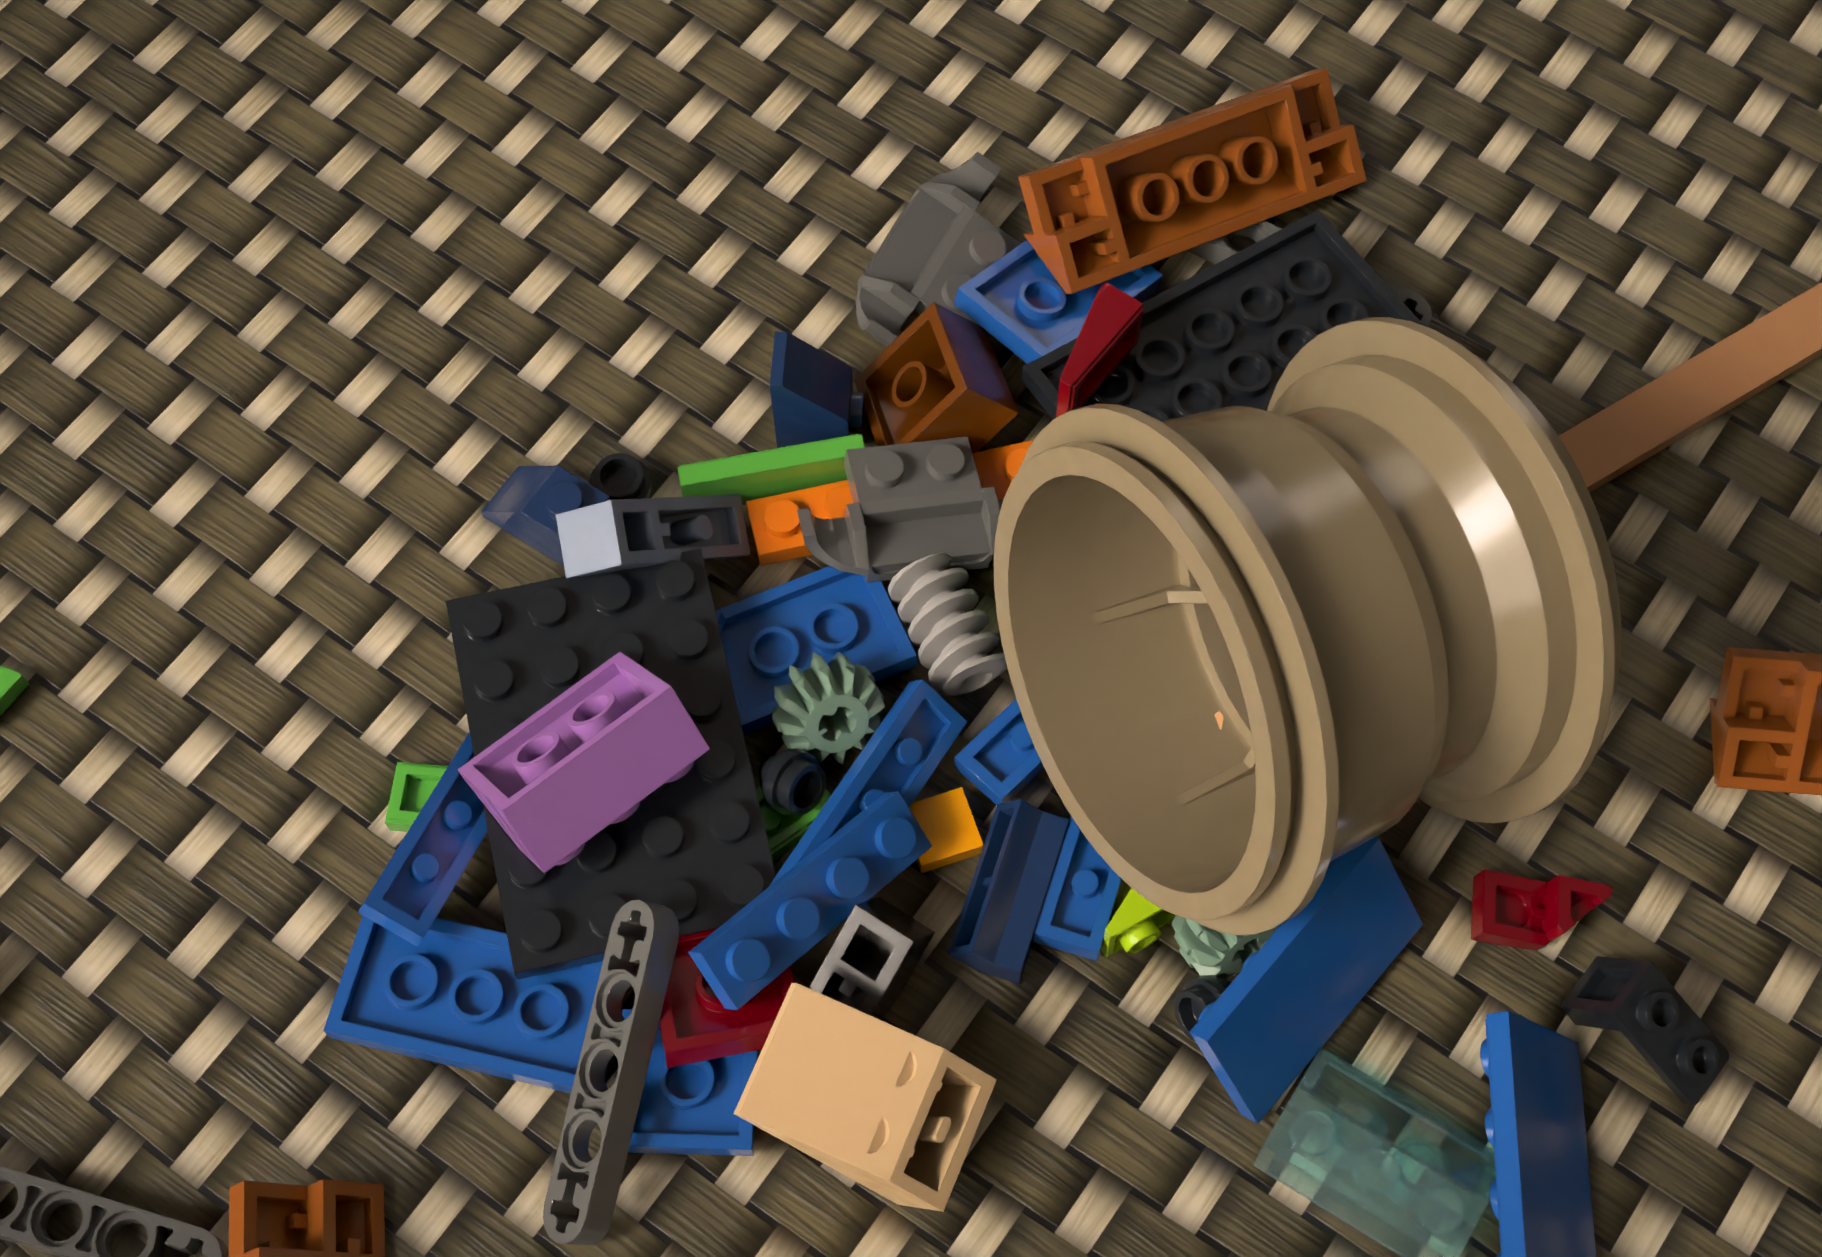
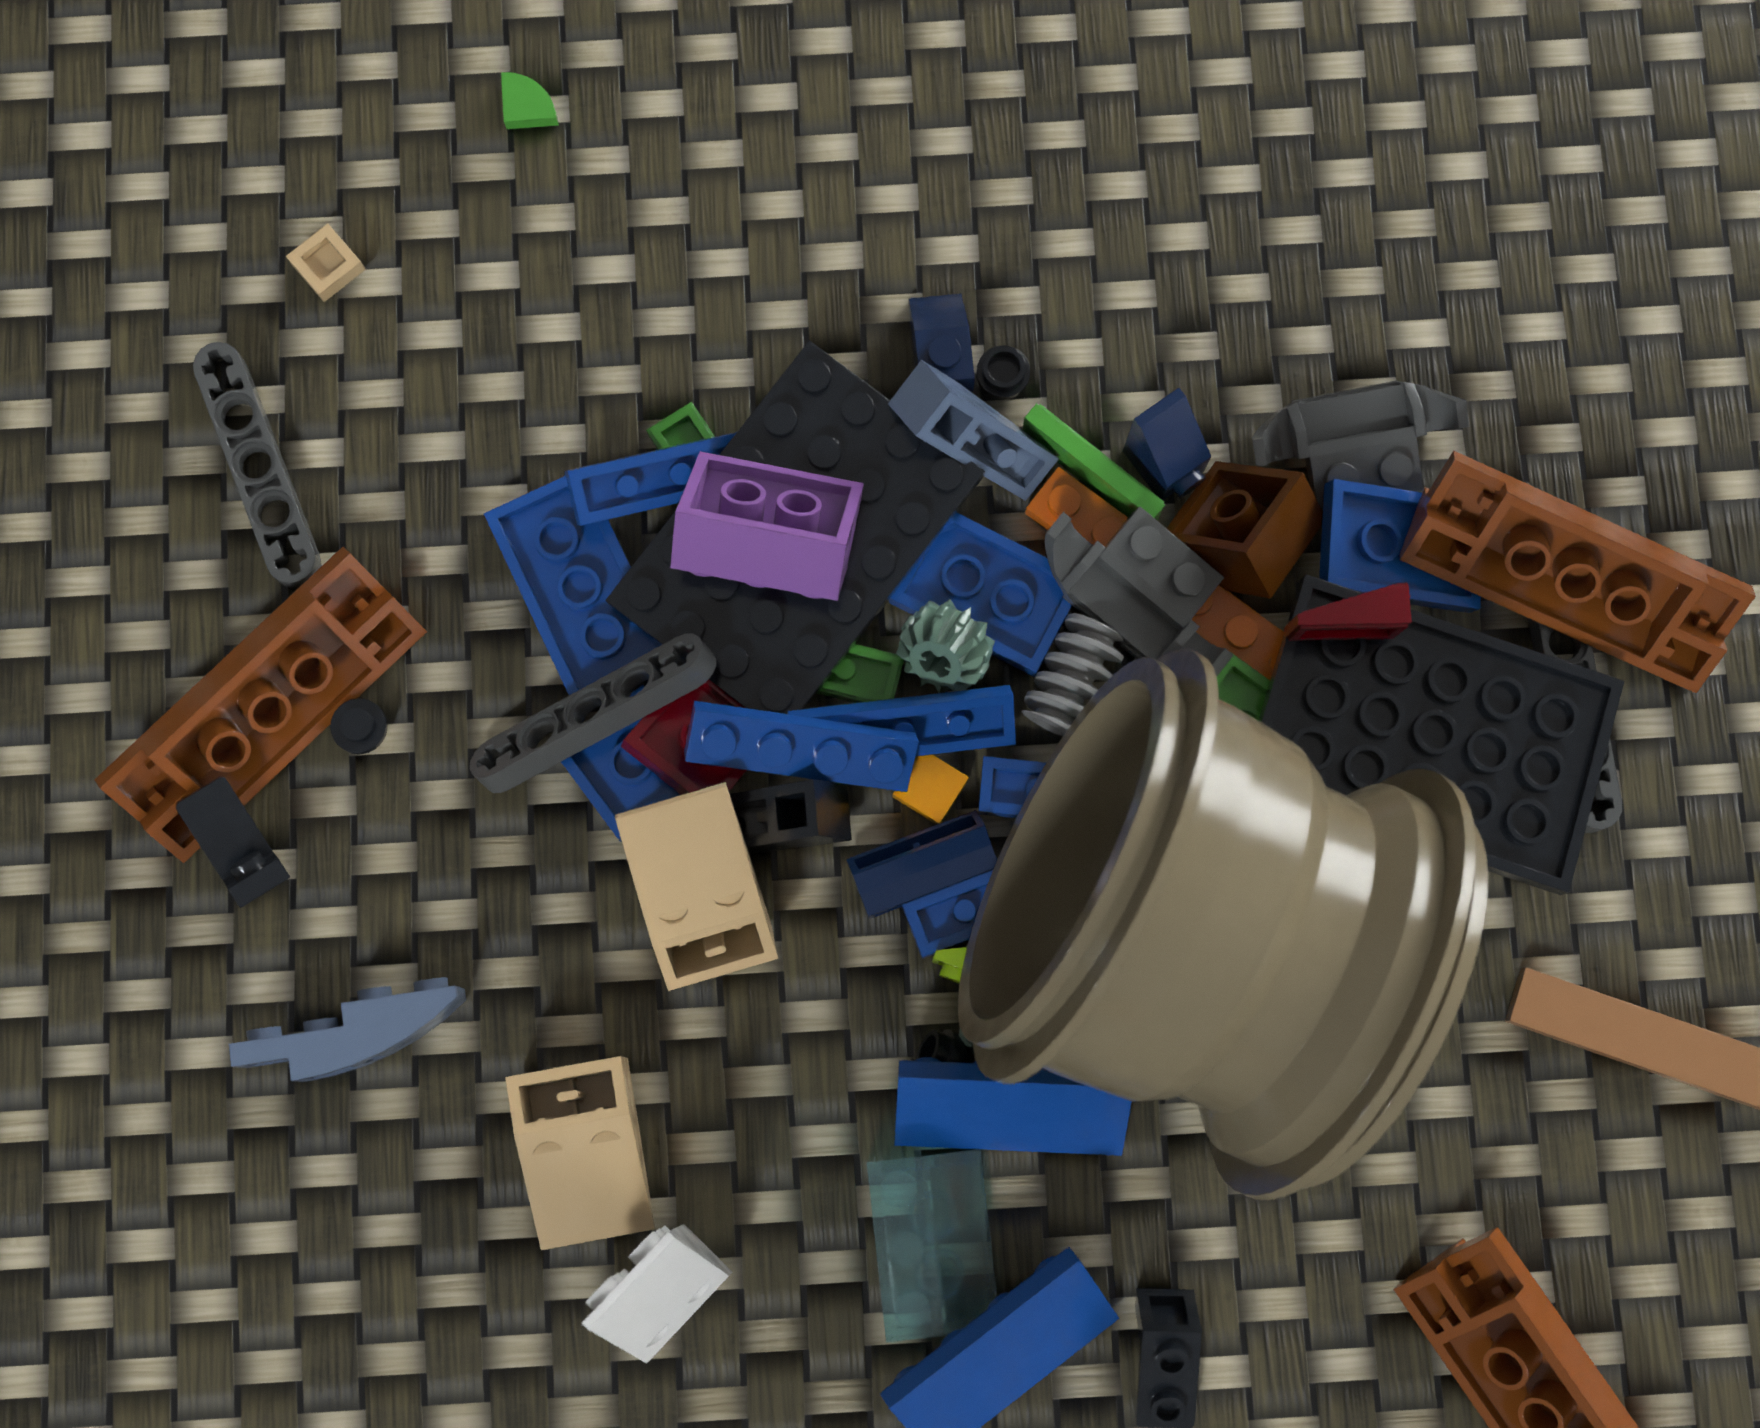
camera: 50 degrees right, 15 degrees up
black plate [759,748,826,815] -> none
dark red slope [1471,869,1612,951] -> none

